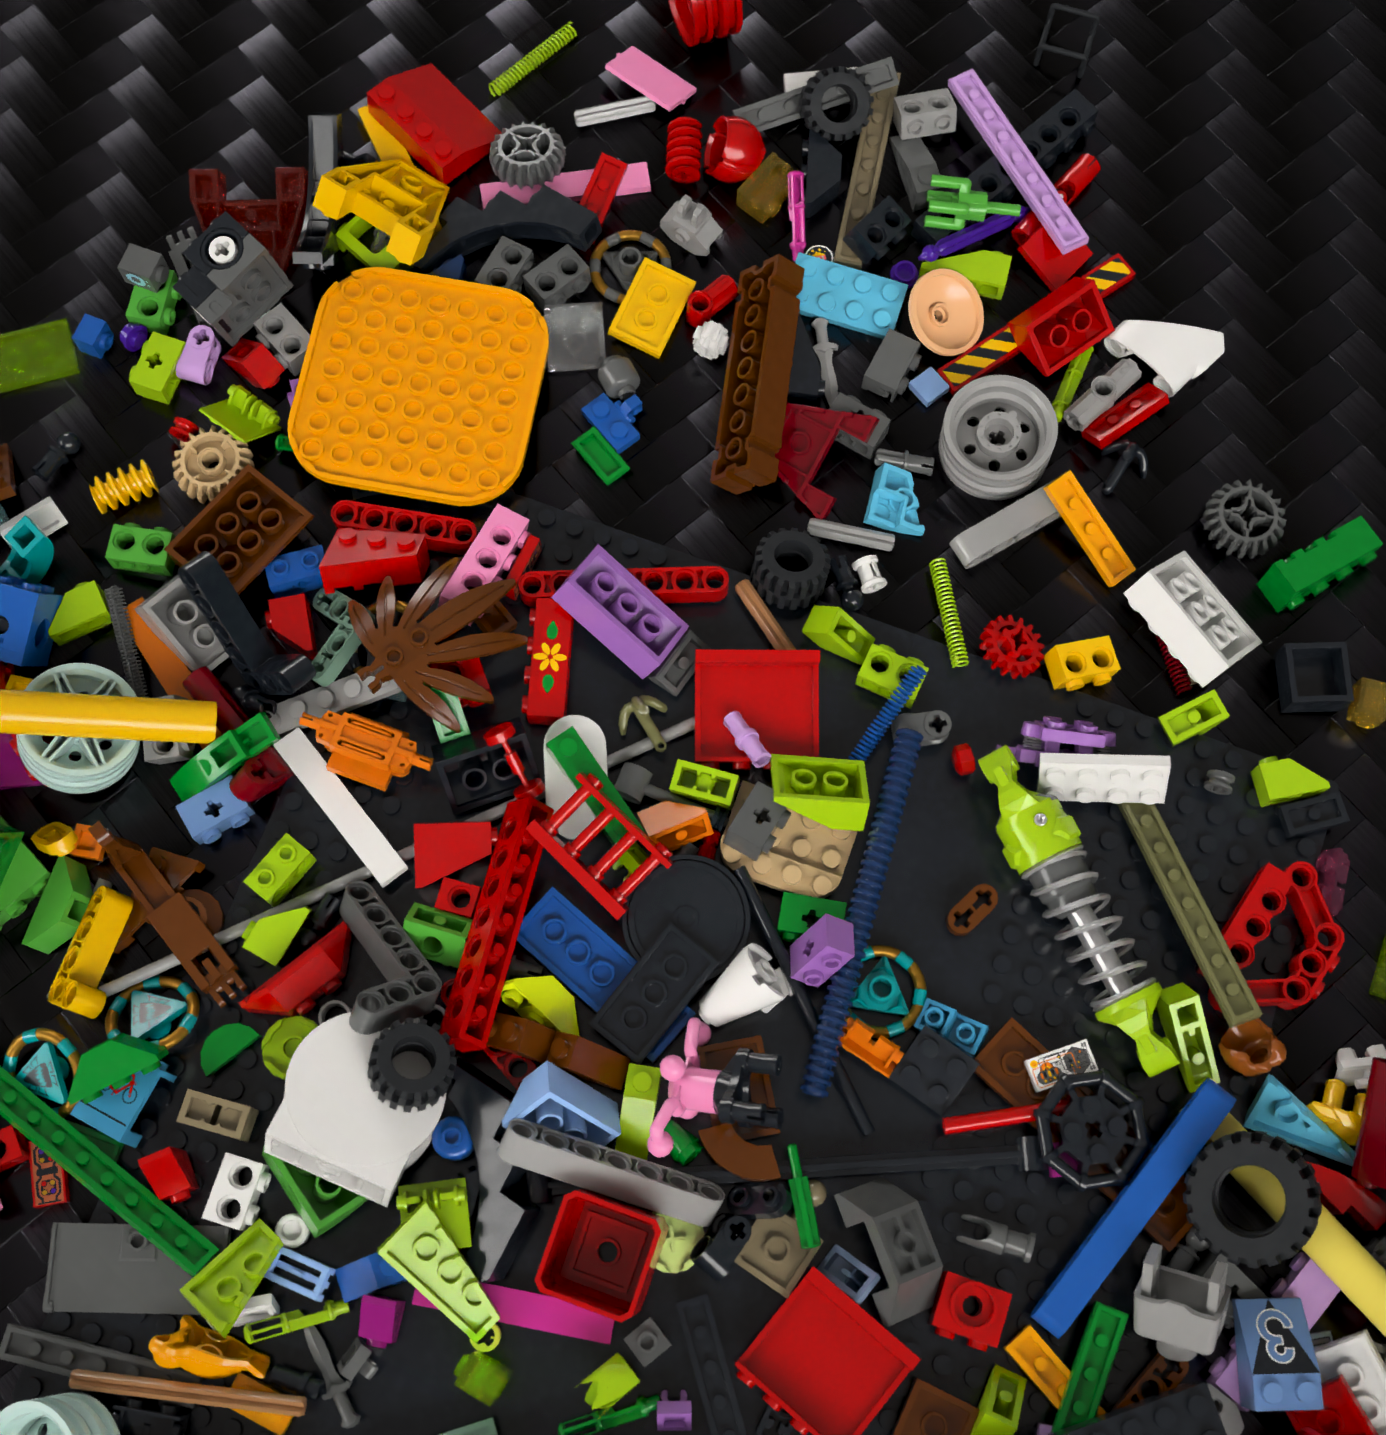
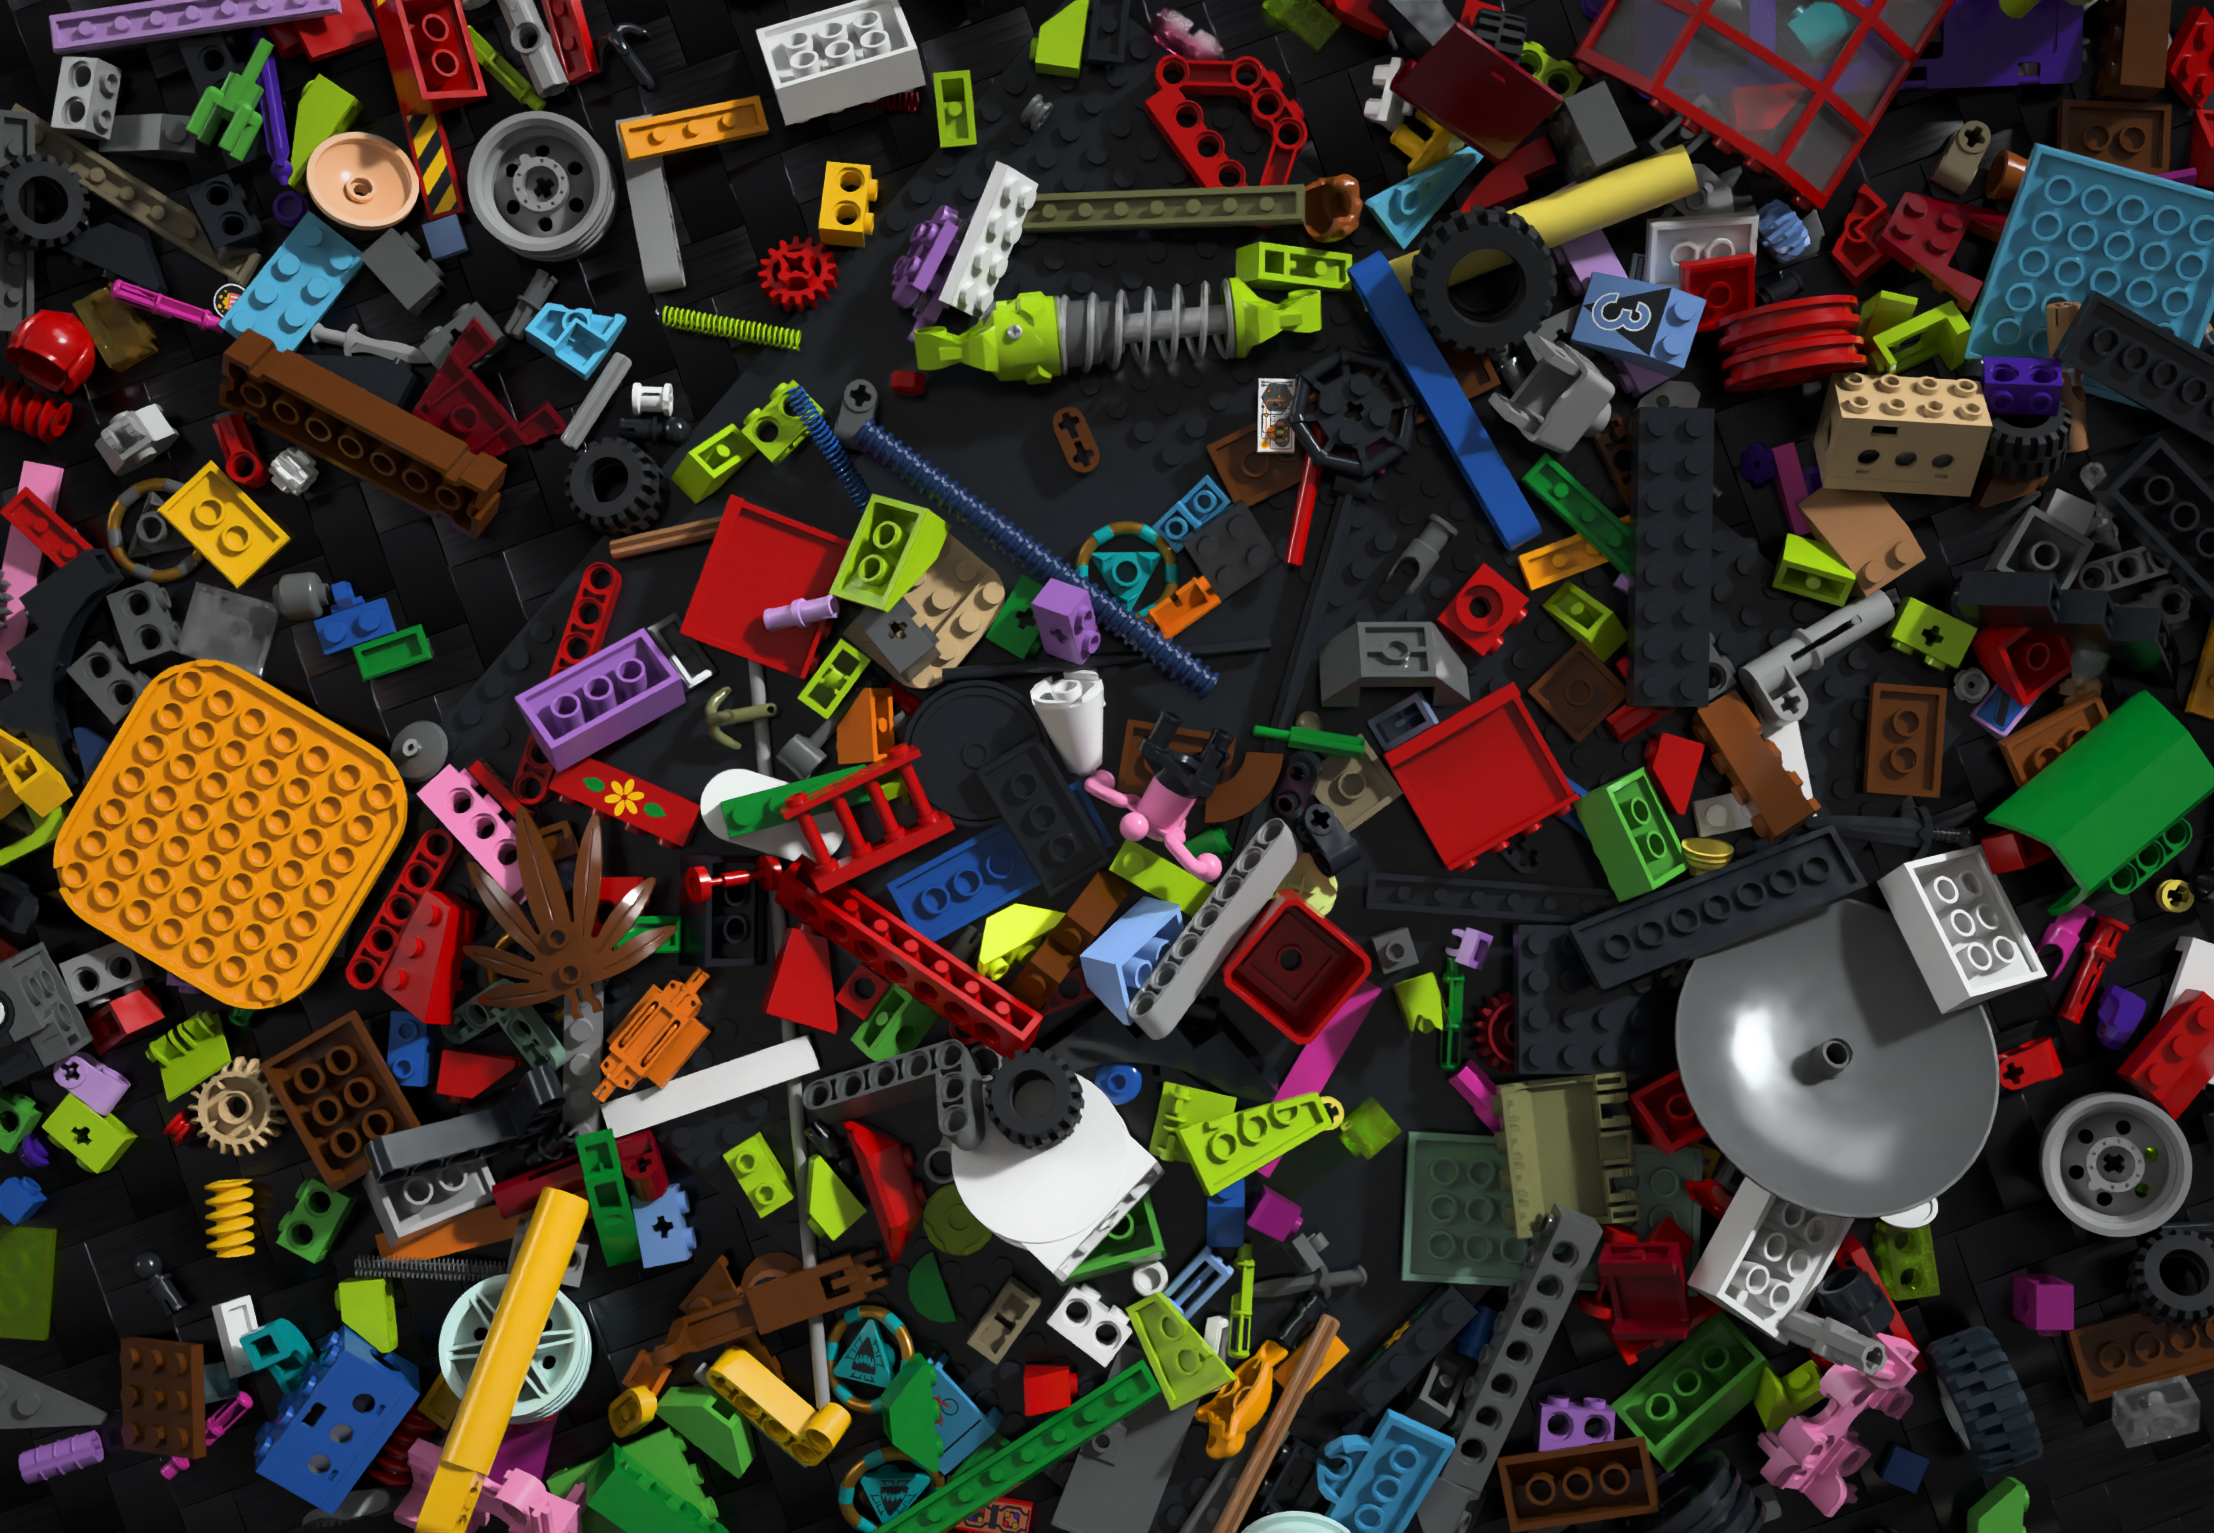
camera: 65 degrees left, 15 degrees up
none -> dark grey piece [390,721,448,783]

